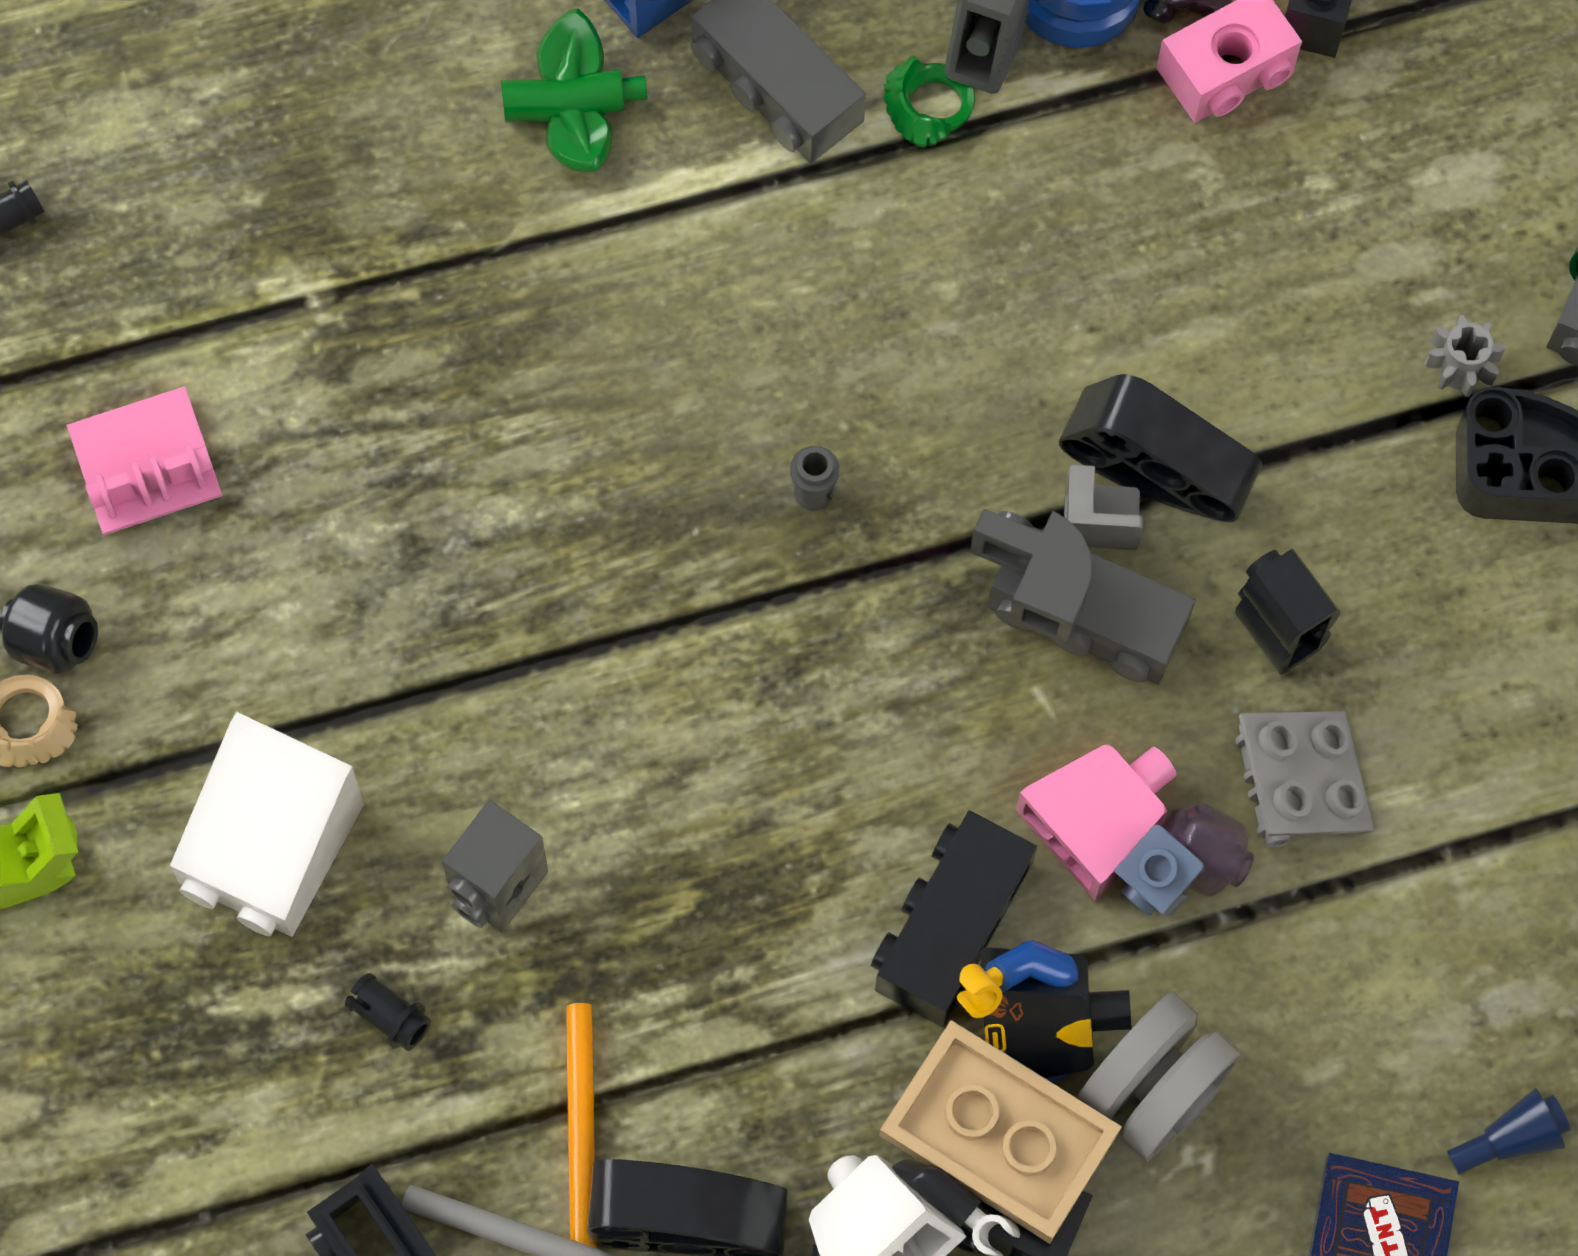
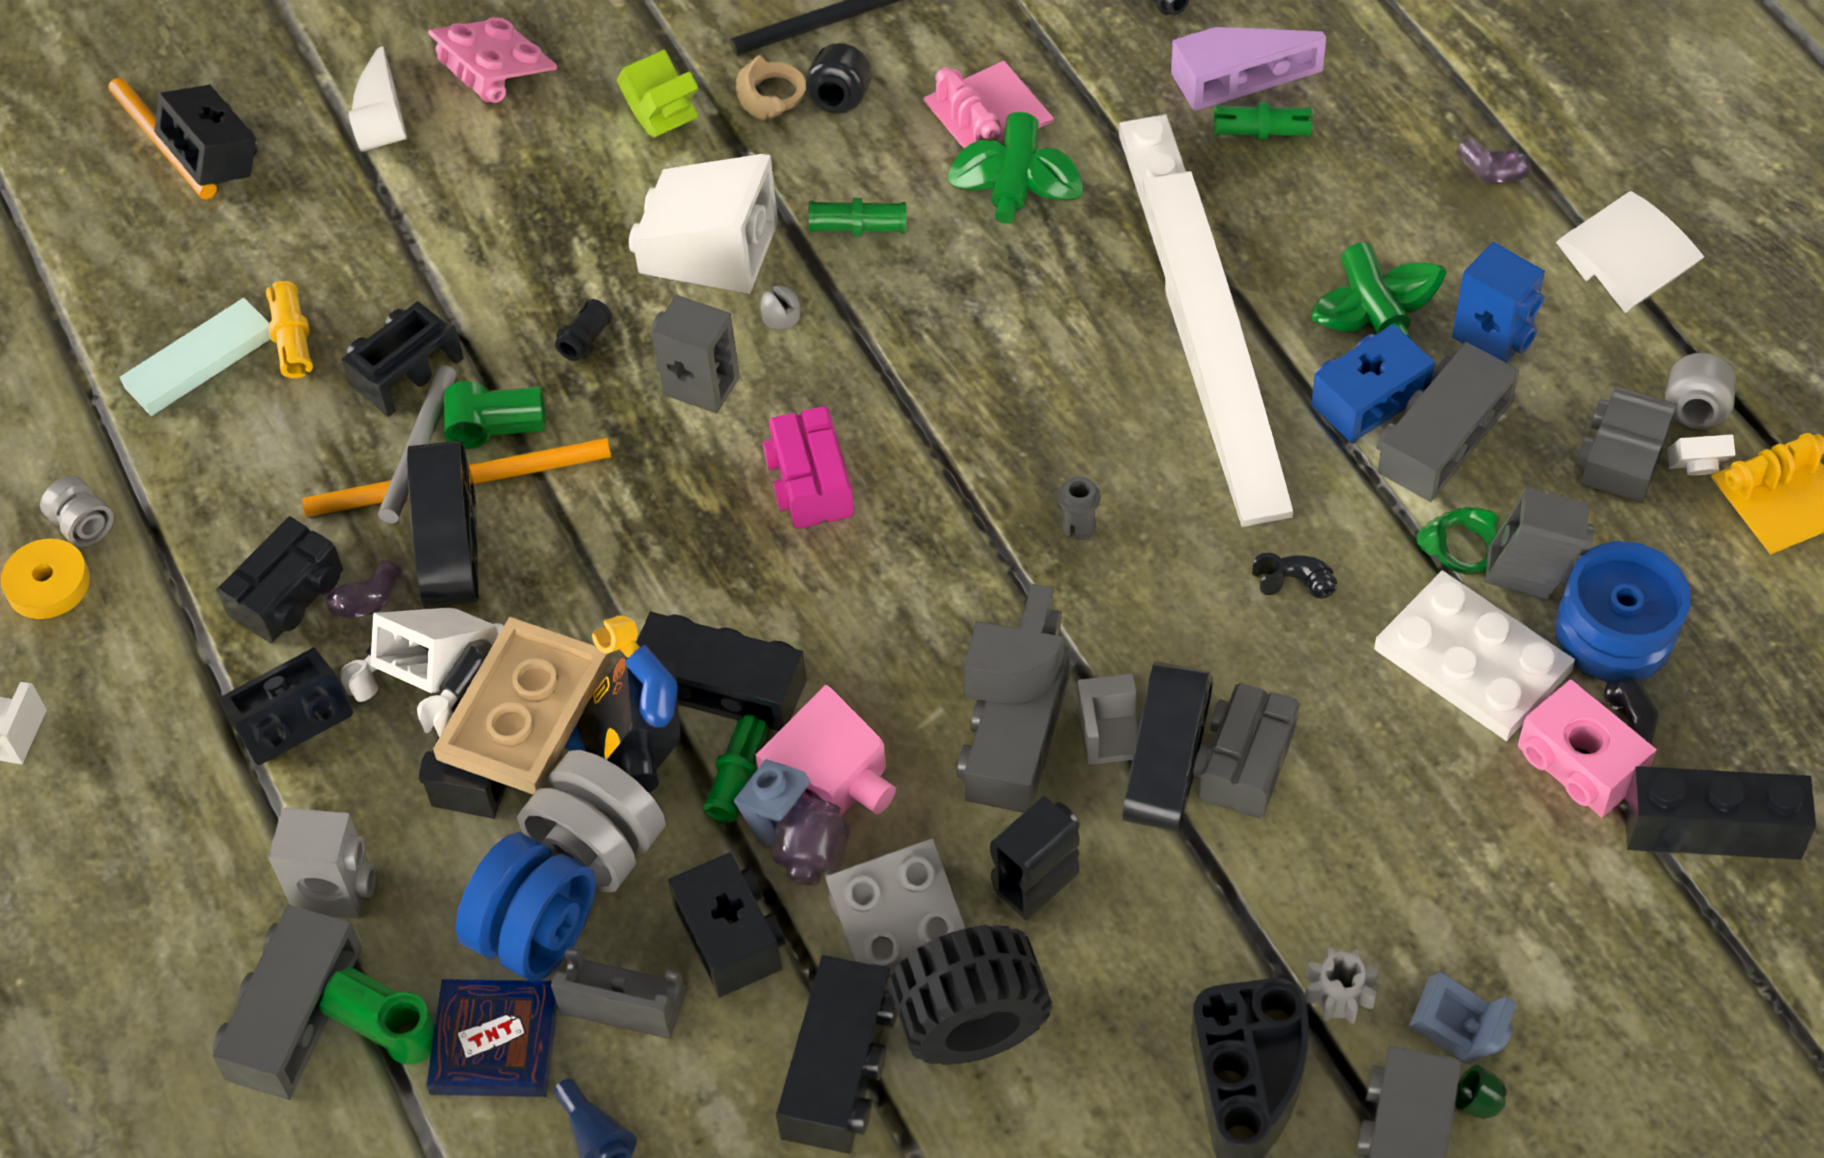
camera: 85 degrees right, 15 degrees down
none -> green piece [444,381,546,449]
none -> blue wheel [455,832,596,982]
none -> dark grey hinge [551,947,688,1039]
none -> black brick [667,852,786,998]
none -> green axle [702,715,769,823]
none -> light grey hinge [760,285,801,330]
none -> dark pink brick [762,406,854,529]
none -> black brick [776,955,898,1154]
none -> green pin [808,198,906,237]
none -> black tyre [889,925,1052,1065]
none -> green plant [948,112,1083,224]
none -> white slope [1119,114,1293,527]
none -> lavender slope [1171,27,1326,111]
none -> dark grey brick [1193,683,1300,818]
none -> green pin [1213,102,1312,140]
none -> black arm [1252,553,1337,599]
none -> blue brick [1311,324,1435,443]
none -> white plate [1374,570,1575,741]
none -> sand blue bracket [1409,972,1516,1064]

